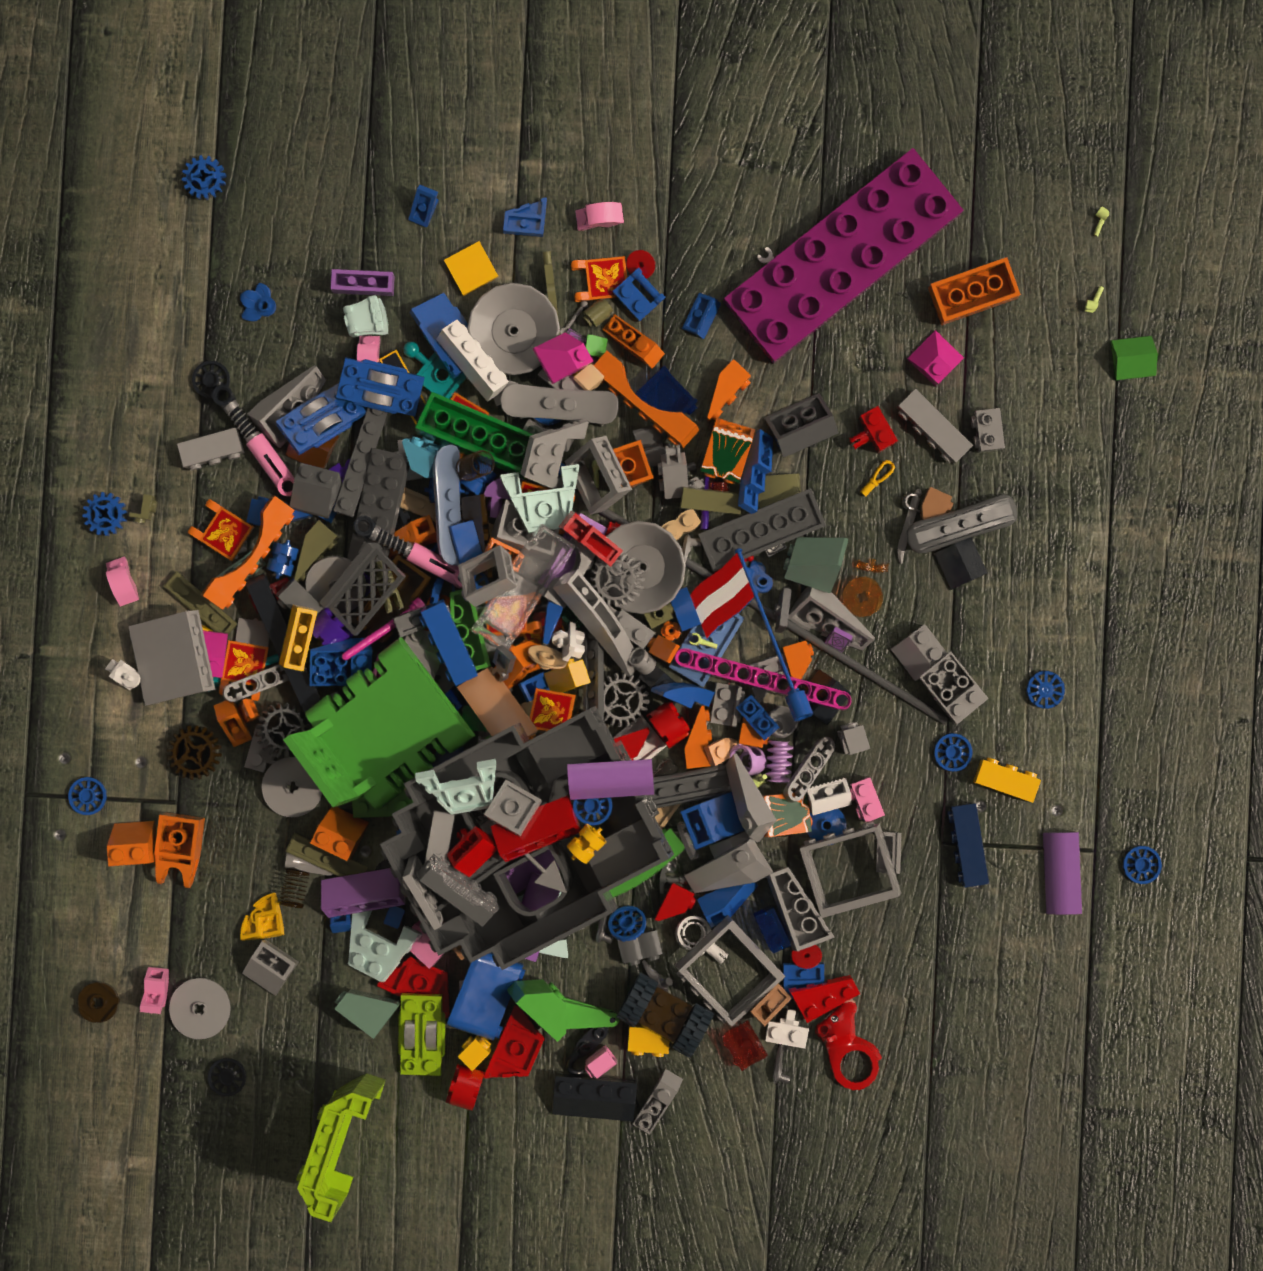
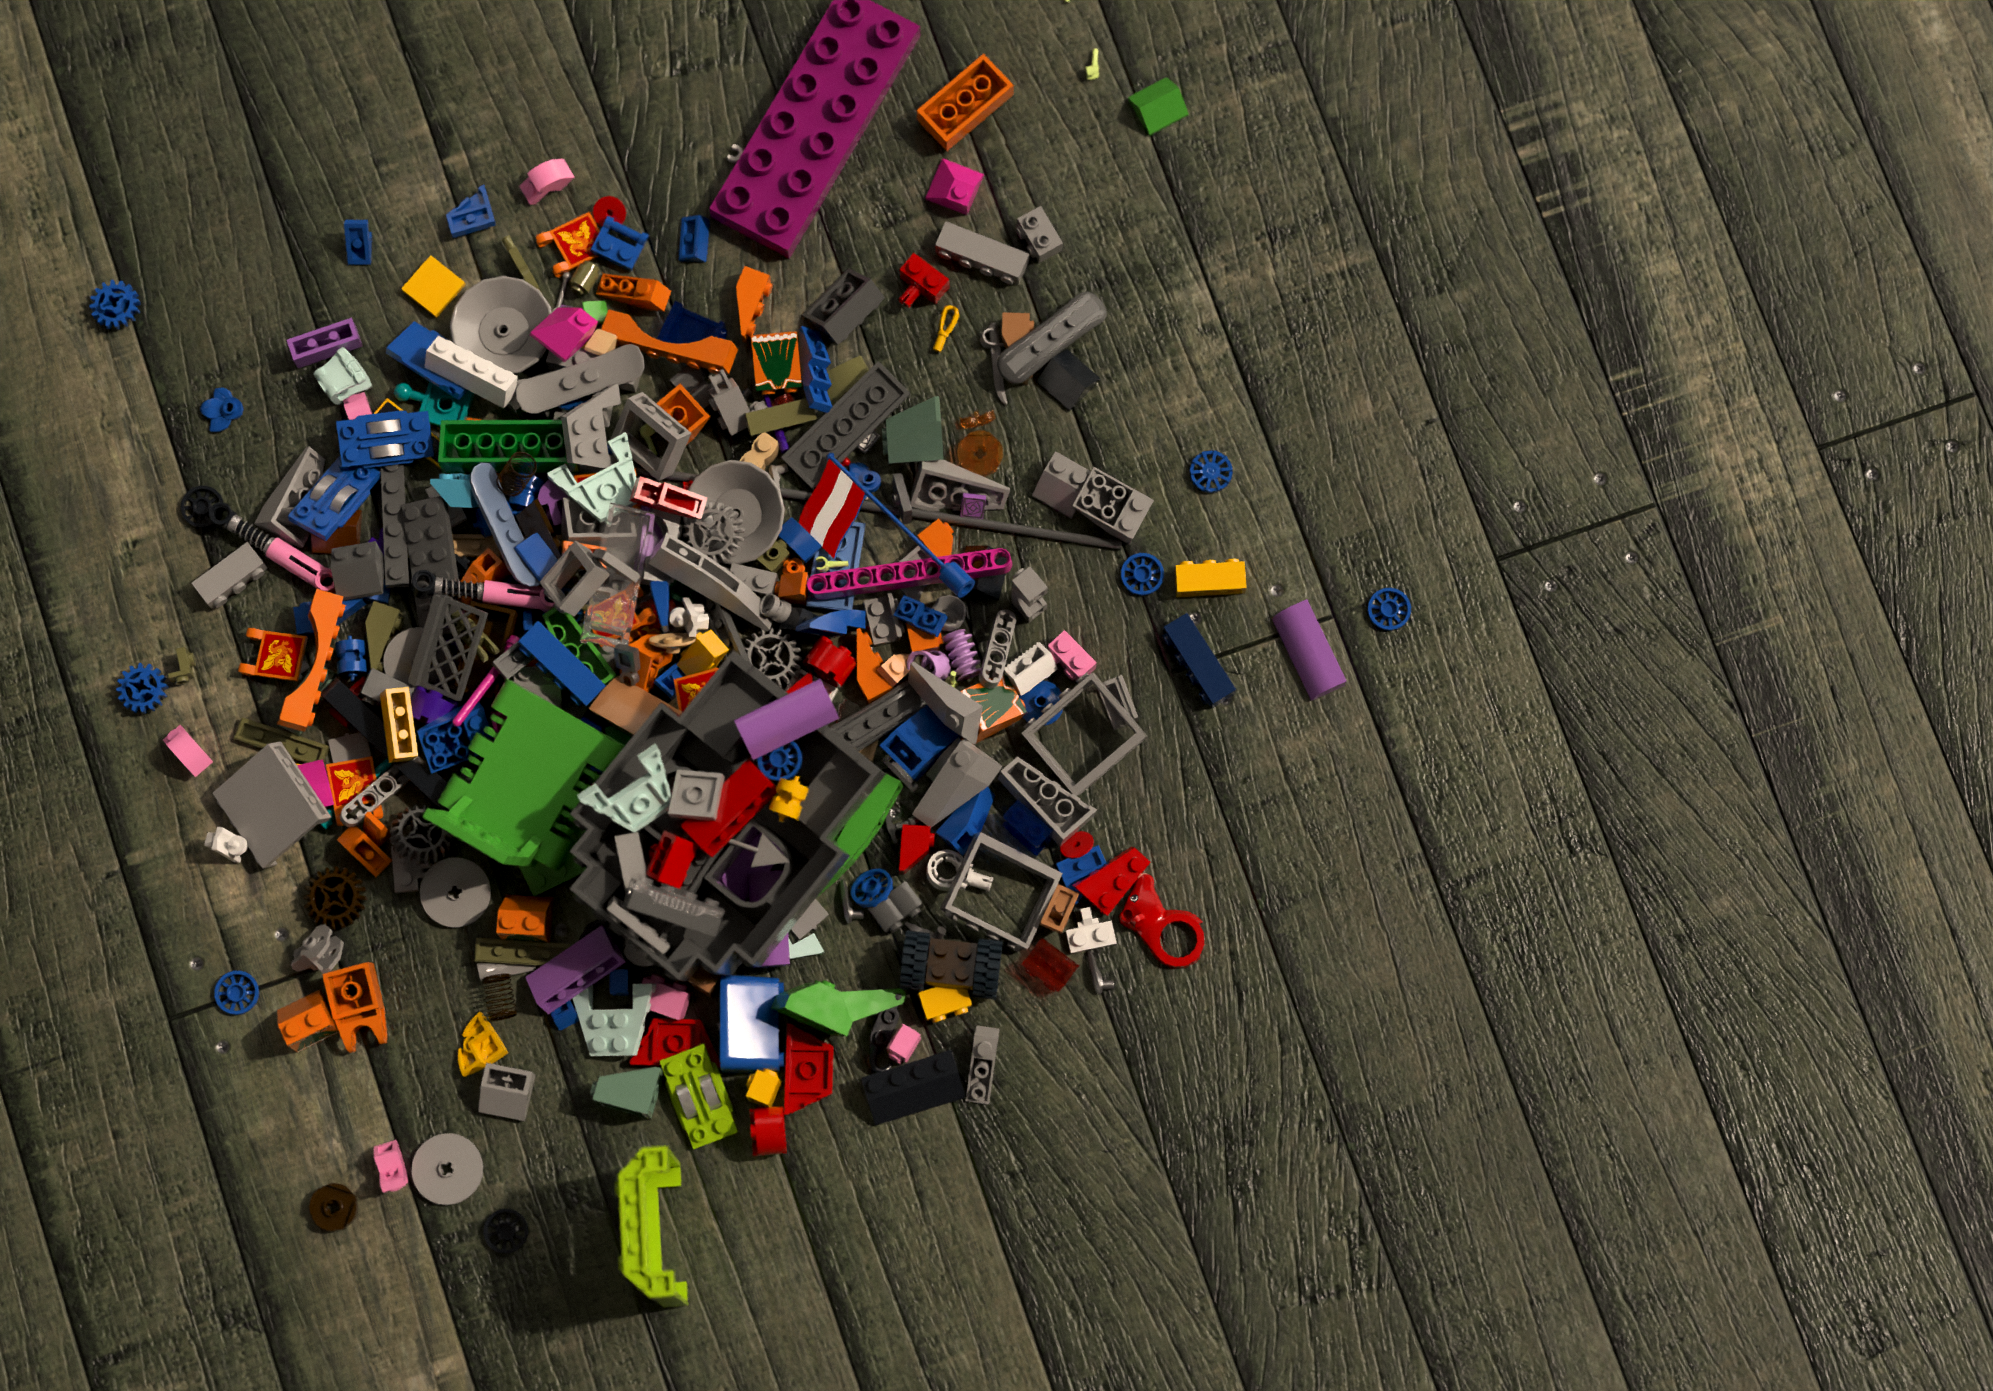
camera: 20 degrees left, 10 degrees down
none -> light grey hinge [291,924,344,974]
none -> light grey tile [592,549,640,583]

